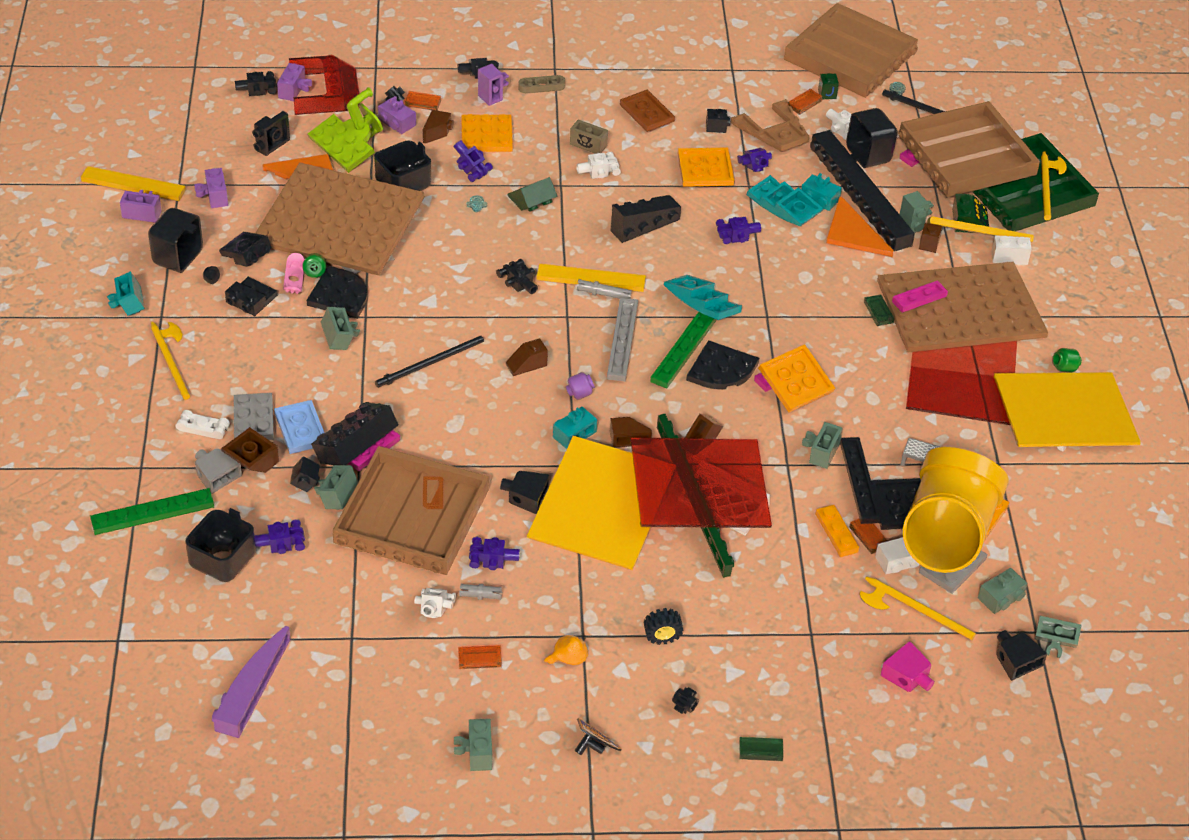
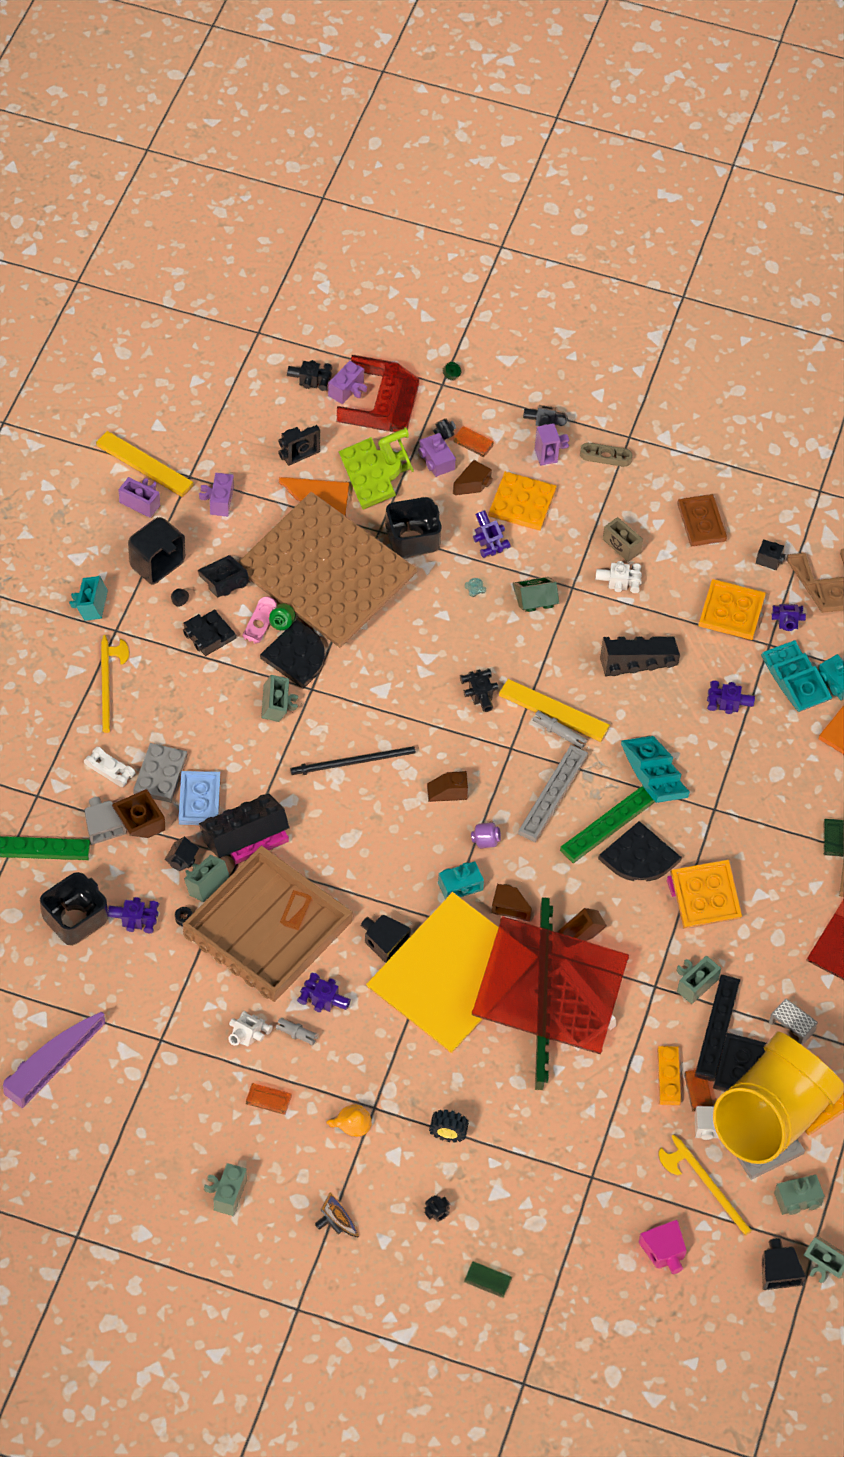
camera: 20 degrees right, 10 degrees up
none -> black bush [175,907,193,927]
none -> dark green tile [443,362,461,380]

